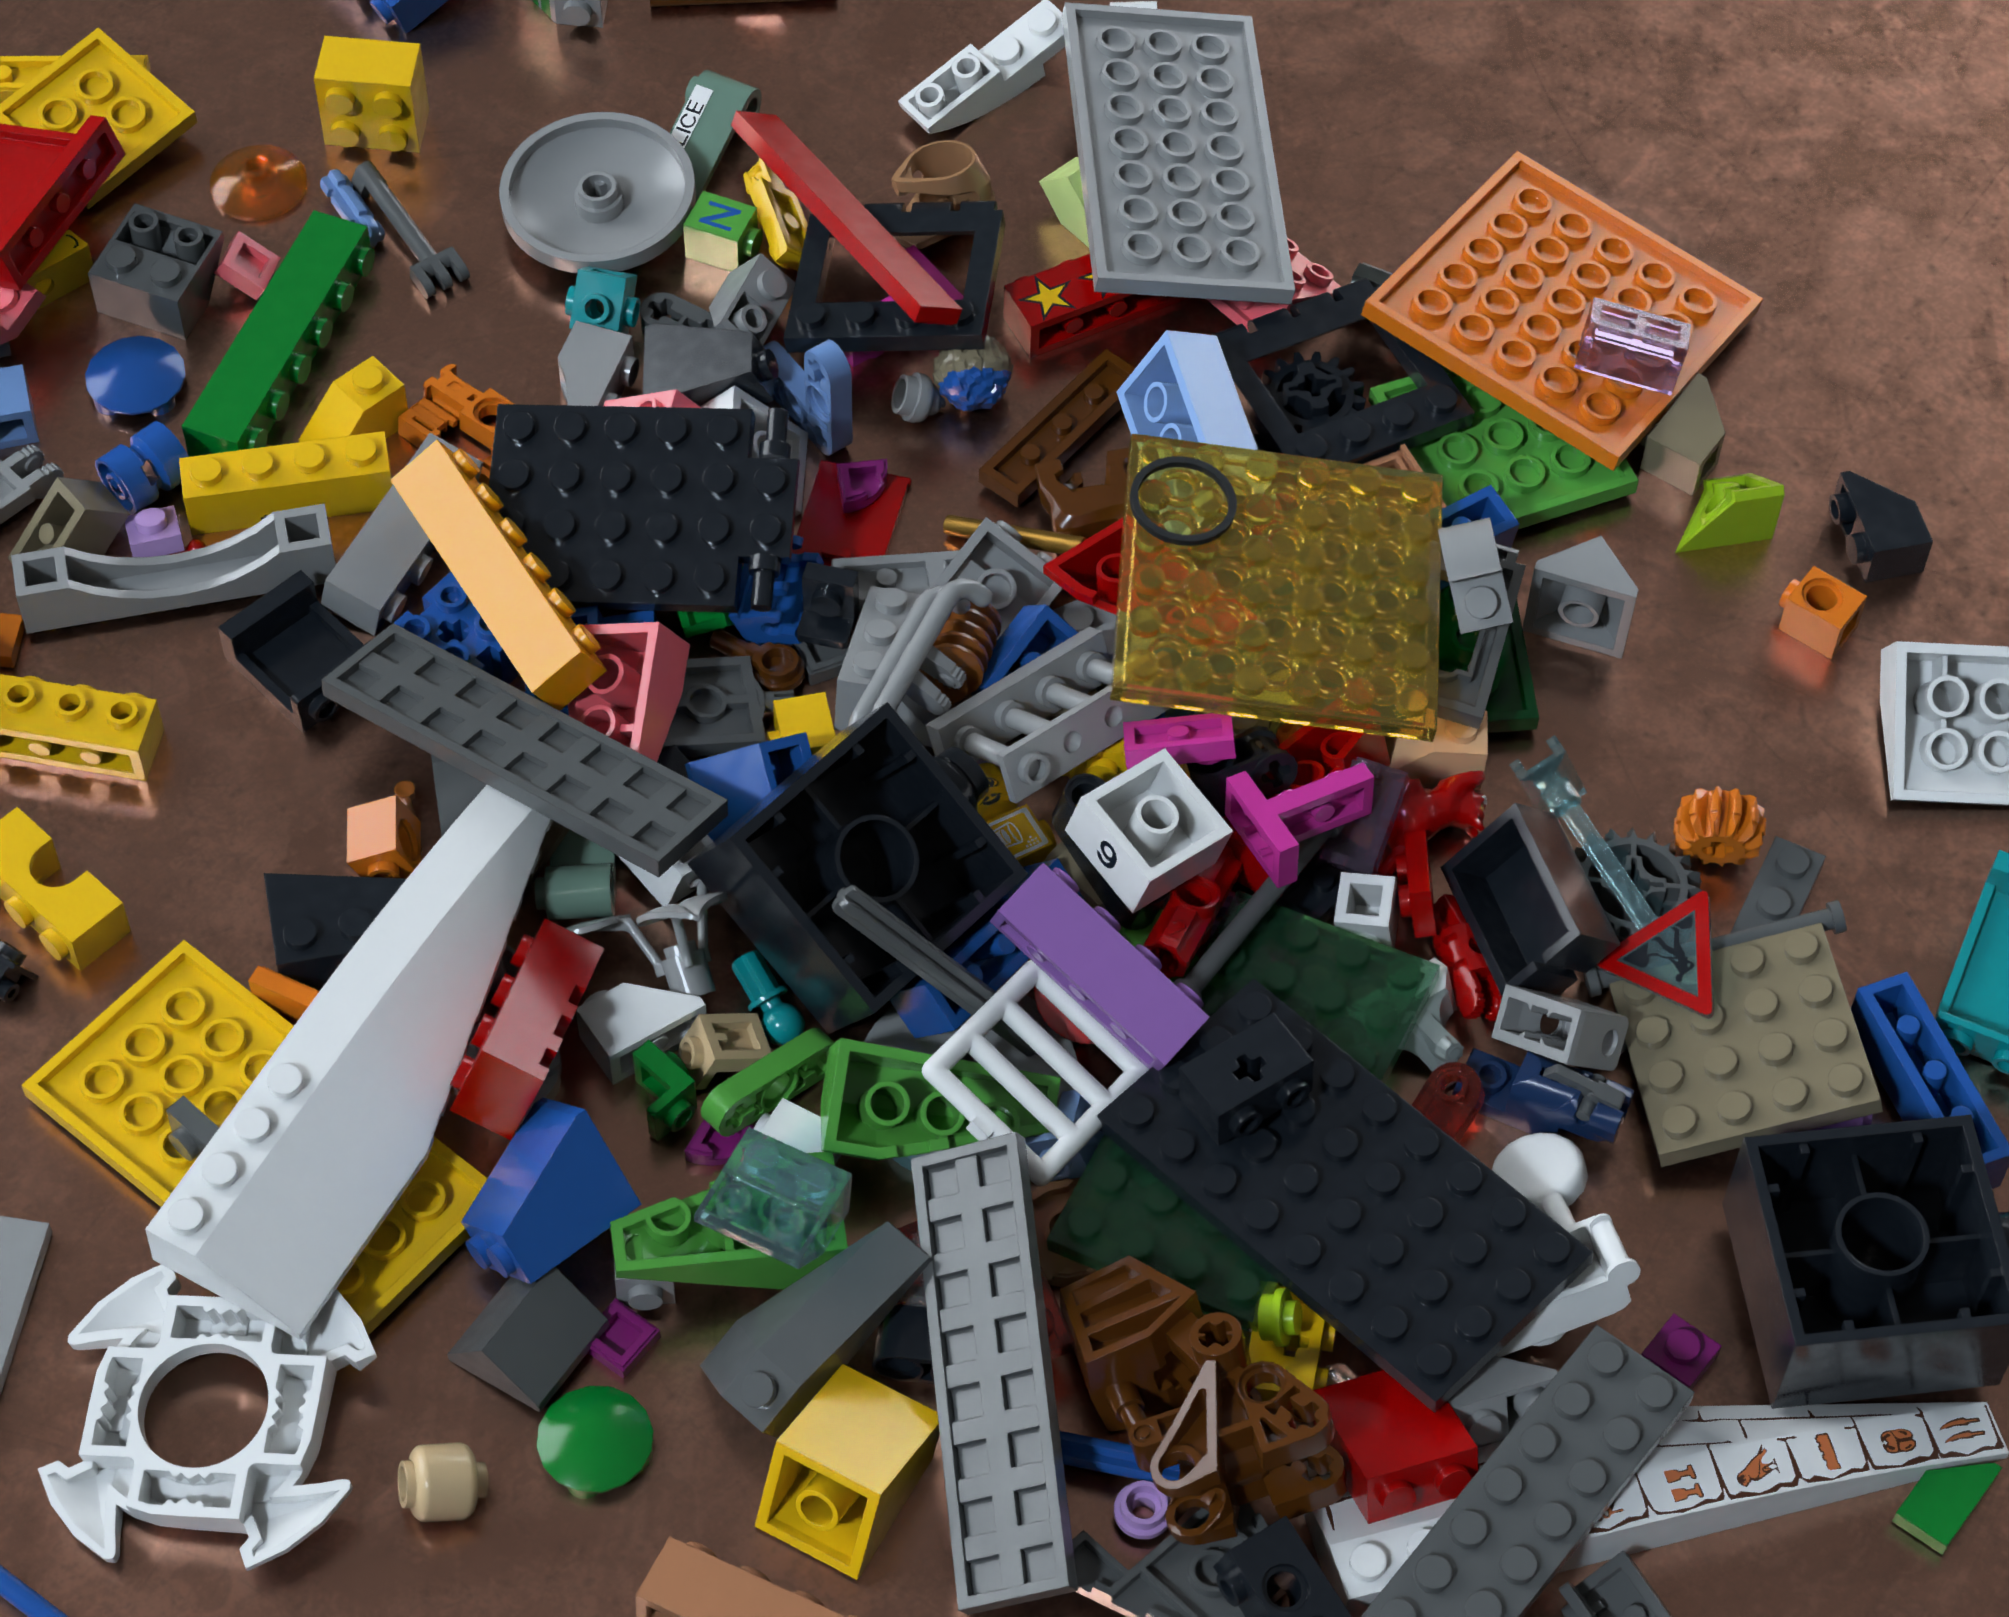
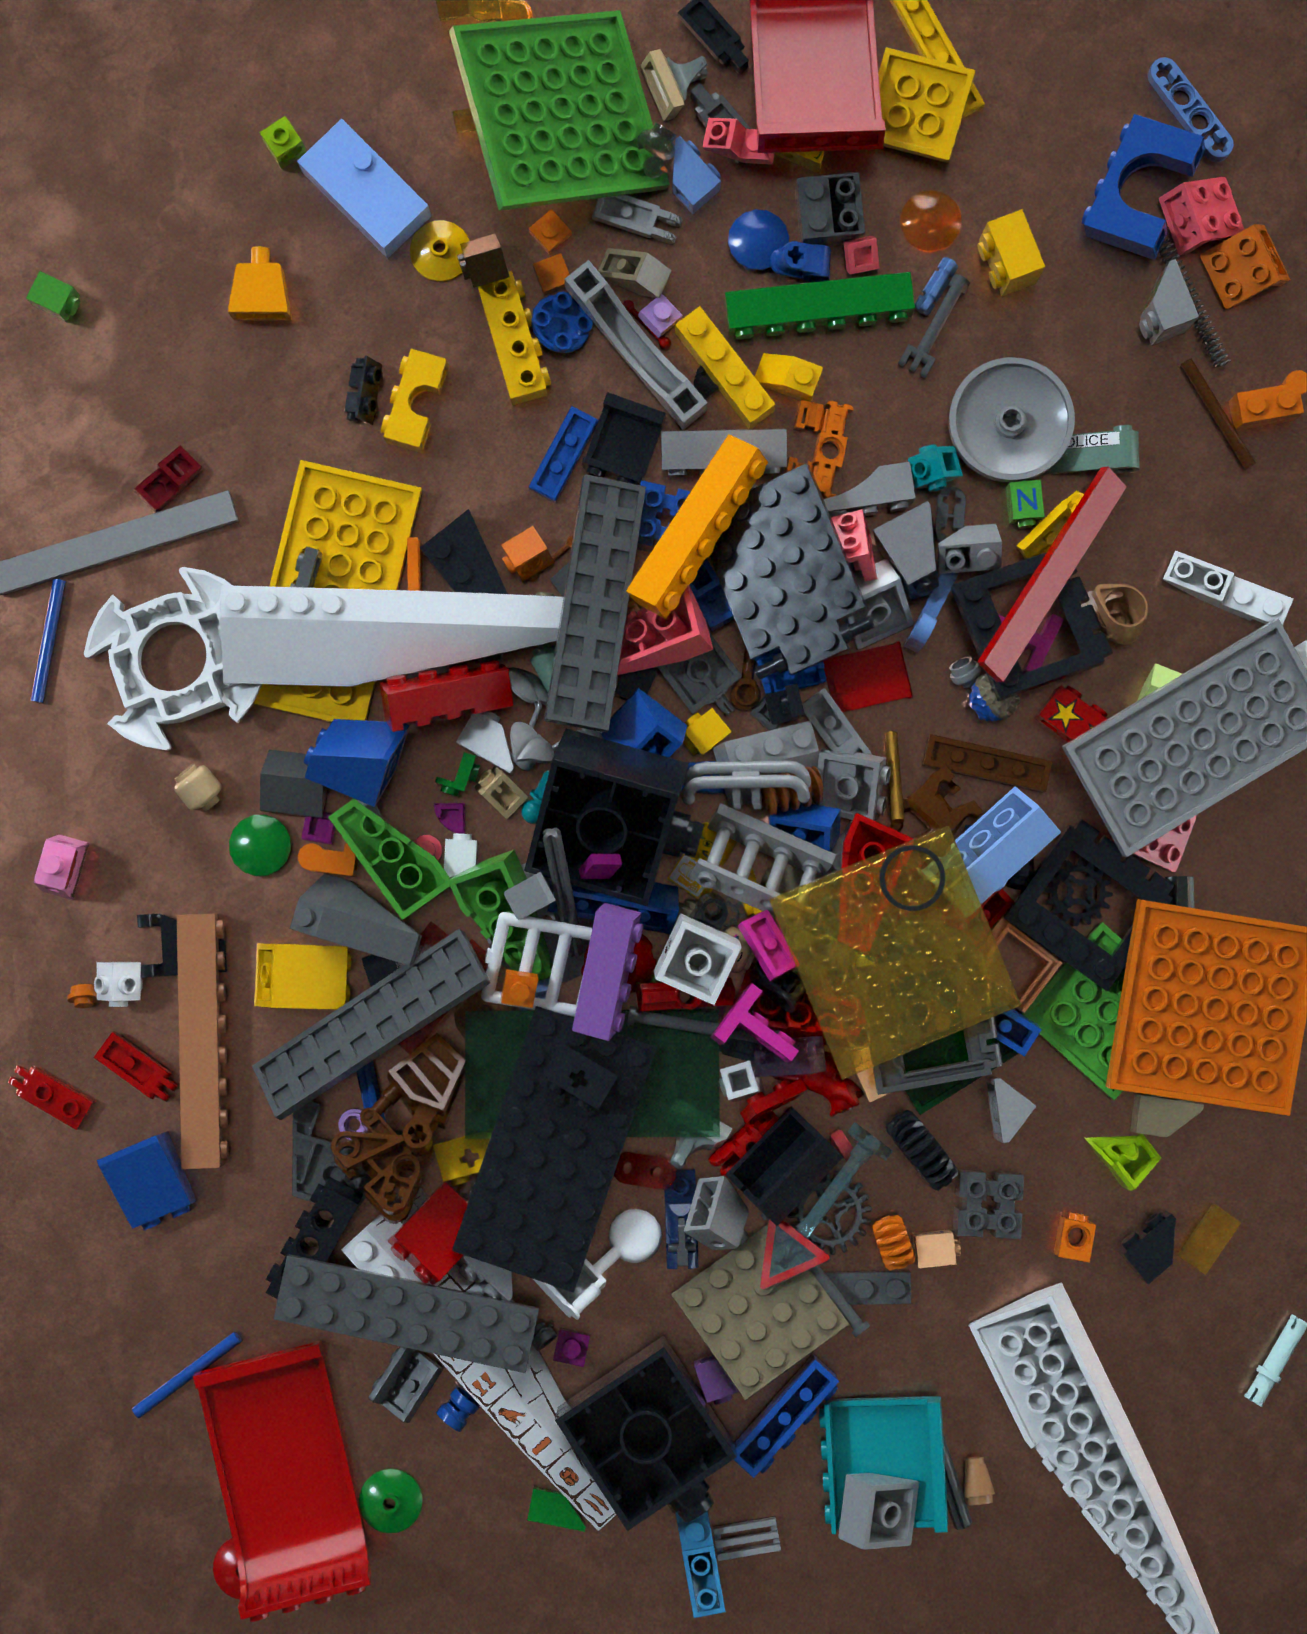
camera: 65 degrees right, 30 degrees up
blue wheel [95,421,189,514] -> none
clear light blue slope [694,1127,852,1269] -> none
bright green beam [701,1028,835,1137] -> none
magenta tile [837,459,888,514] -> none
lime plate [1258,1288,1302,1347] -> none
light grey brick [1438,517,1513,634] -> none
hinge [1574,297,1691,395] -> none
none -> orange leg [298,843,359,877]
none -> blue wheel [436,1386,480,1432]
none -> orange plate [501,969,538,1008]
none -> light grey slope [504,872,556,920]
none -> blue tile [528,406,599,503]
none -> blue dish [531,291,593,353]
none -> magenta tile [579,854,622,879]
none -> blue piece [770,241,831,282]
none -> black gear [886,1110,958,1191]
none -> light nougat brick [912,1229,961,1268]
none -> dark grey brick [953,1169,1024,1239]
none -> clear yellow plate [1177,1203,1241,1275]

